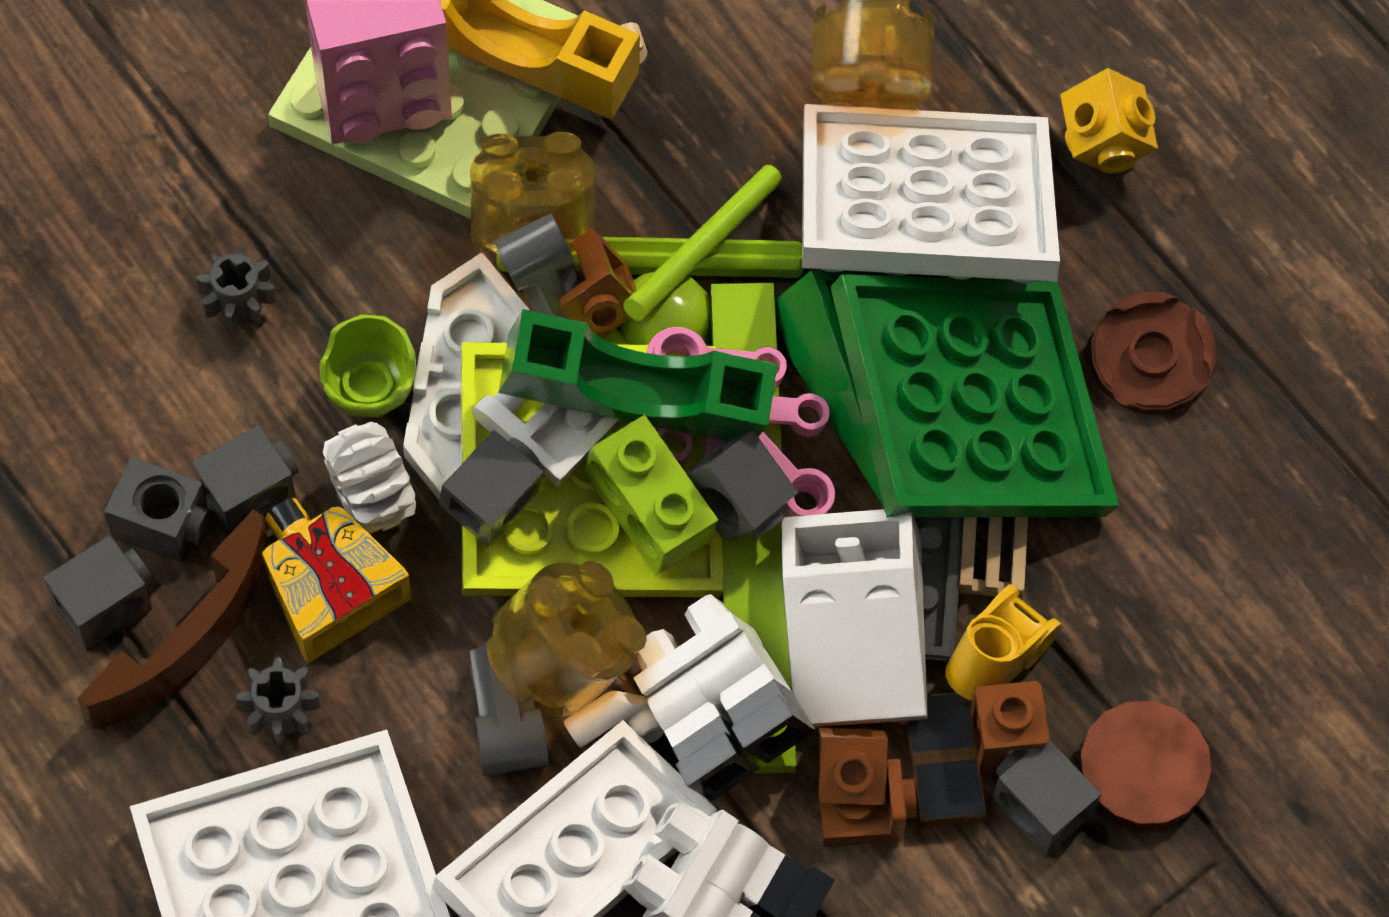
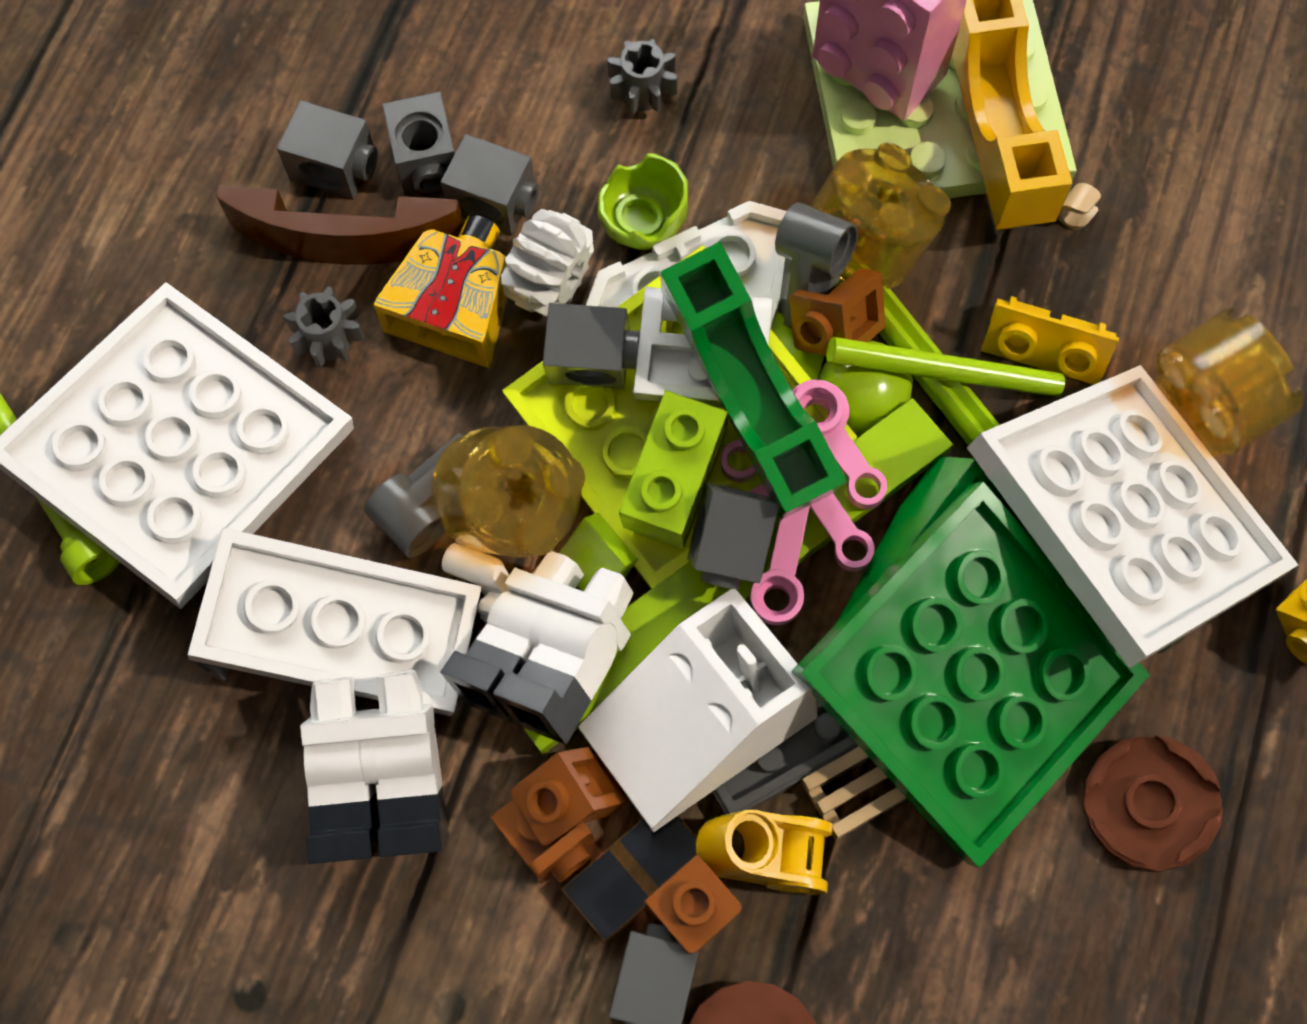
camera: 60 degrees right, 5 degrees up
none -> lime tile [559,512,639,591]
none -> yellow hinge [981,296,1119,385]

